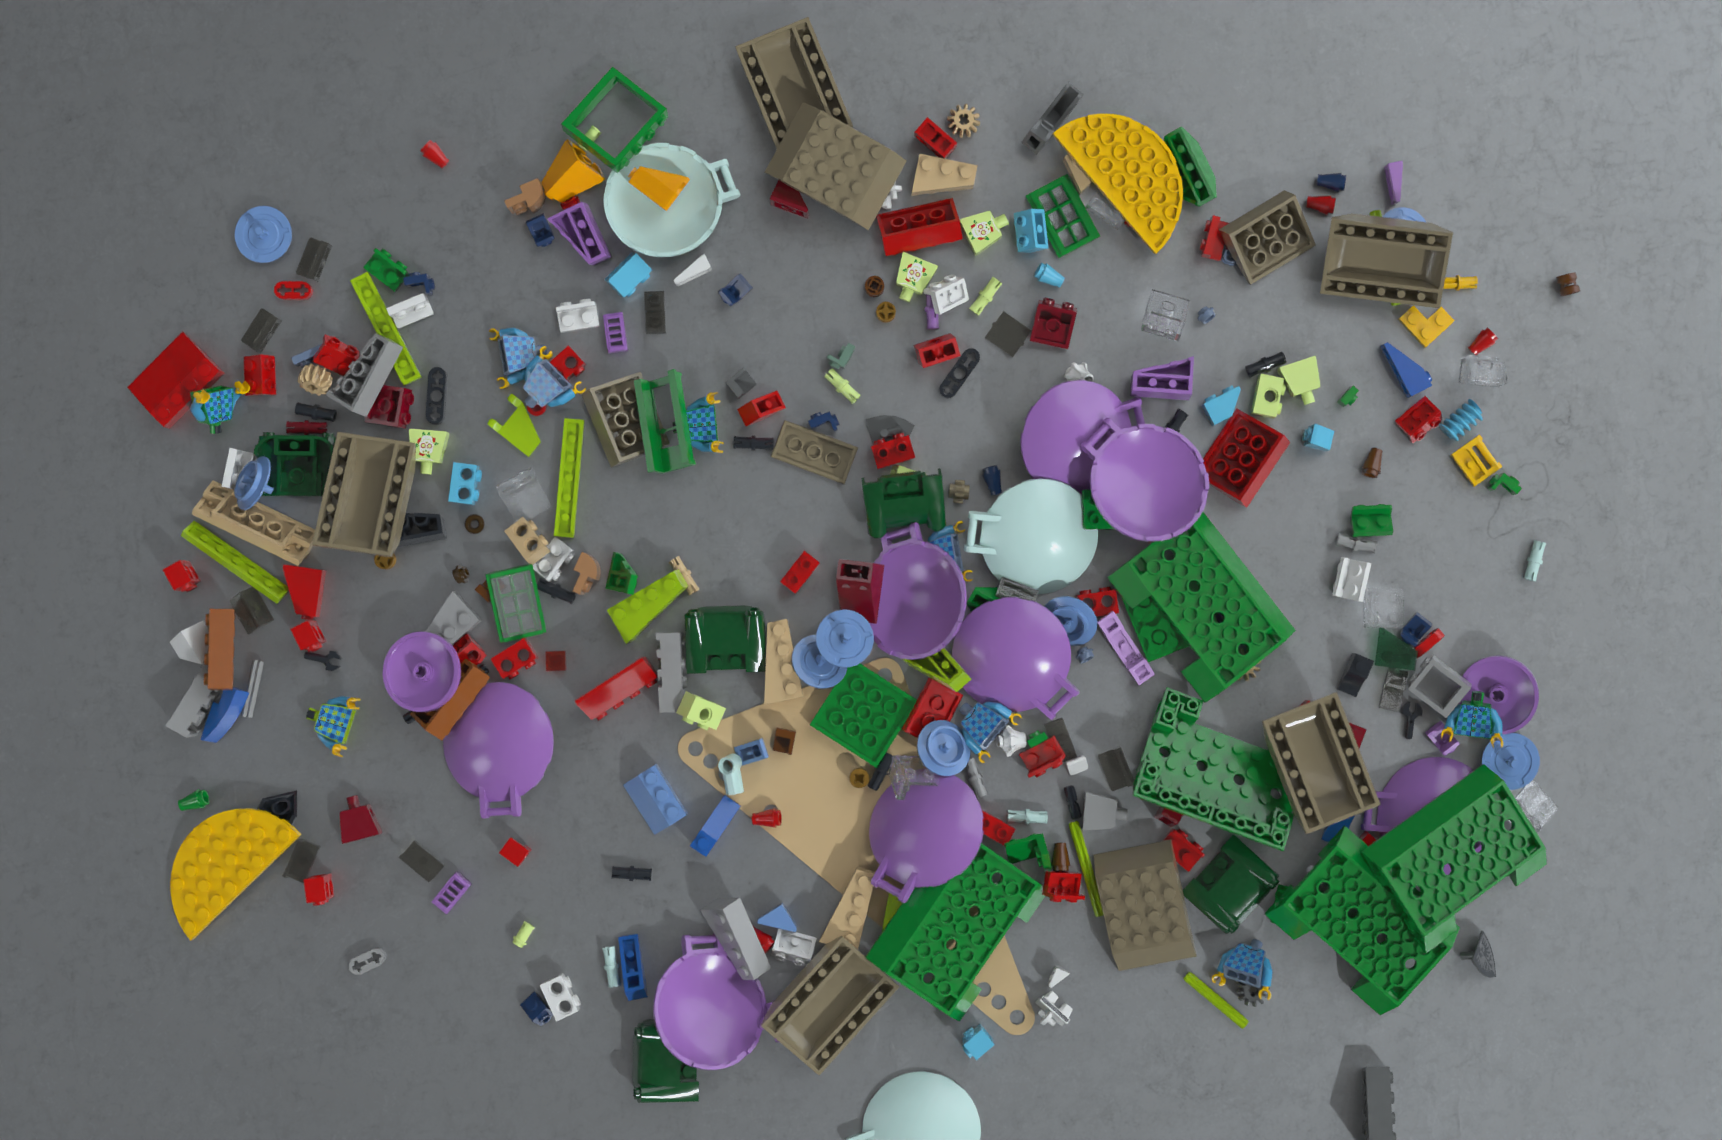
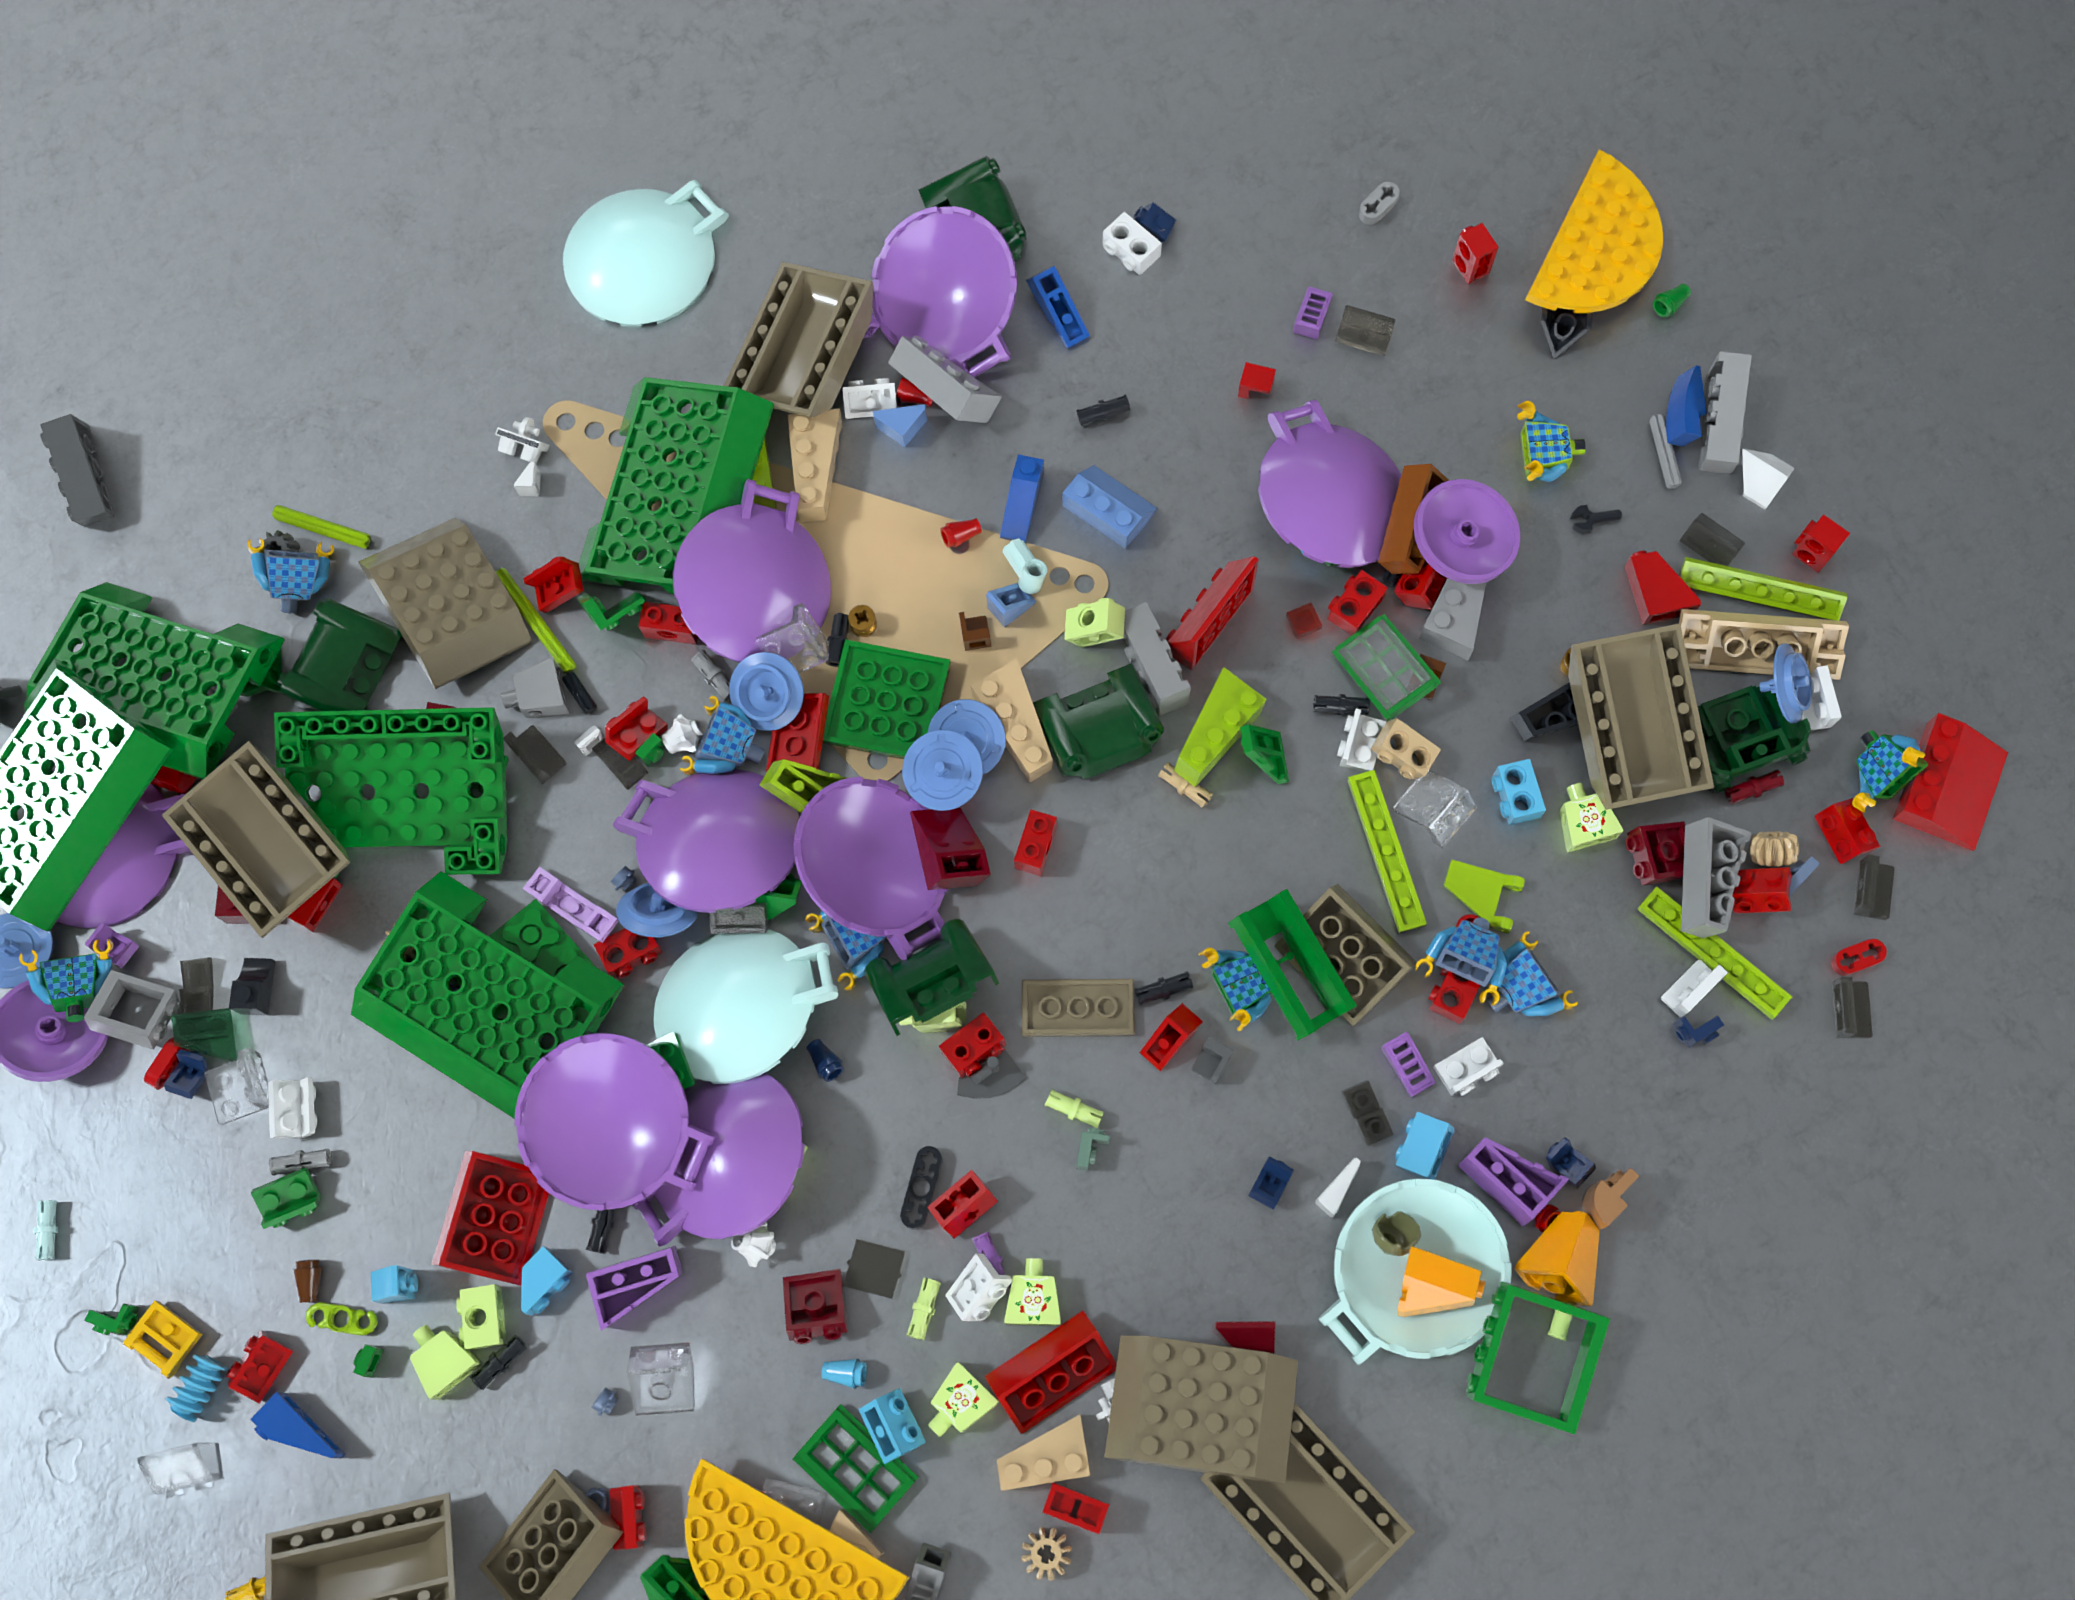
camera: 160 degrees right, 15 degrees down
dark orange wedge [204,609,236,690] -> none
medium blue piece [235,206,292,263] -> none
clear smoke panel [282,839,321,883] -> none
red brick [290,620,327,652] -> none
black pin [295,402,337,422] -> none
dark red torso [340,795,382,844] -> none
green bracket [363,248,409,293] -> none
red cone [420,140,450,169] -> none
black beam [426,367,447,425] -> none
dark brown plate [452,564,470,584] -> none
dark brown plate [465,514,485,534] -> none
yellowish green pin [512,921,535,948] -> none
medium nougat brick [573,552,601,595] -> none
light aqua pin [602,946,621,988] -> none
dark blue bracket [808,411,840,432] -> none
reddish brown wheel [865,276,884,298] -> none
pearl gold wheel [876,301,896,323] -> none
dark tan gear [948,480,970,504] -> none
medium azure brick [962,1024,995,1060] -> none
light aqua pin [1007,809,1048,825] -> none
reddish brown cone [1051,843,1071,872] -> none
red bracket [1162,828,1205,872] -> none
yellow plate [1398,305,1455,348] -> none
black bar [1401,701,1423,739] -> none
red cone [1468,327,1498,356] -> none
none -> lime piece [306,1302,377,1336]
none -> olive hair [1372,1211,1421,1256]

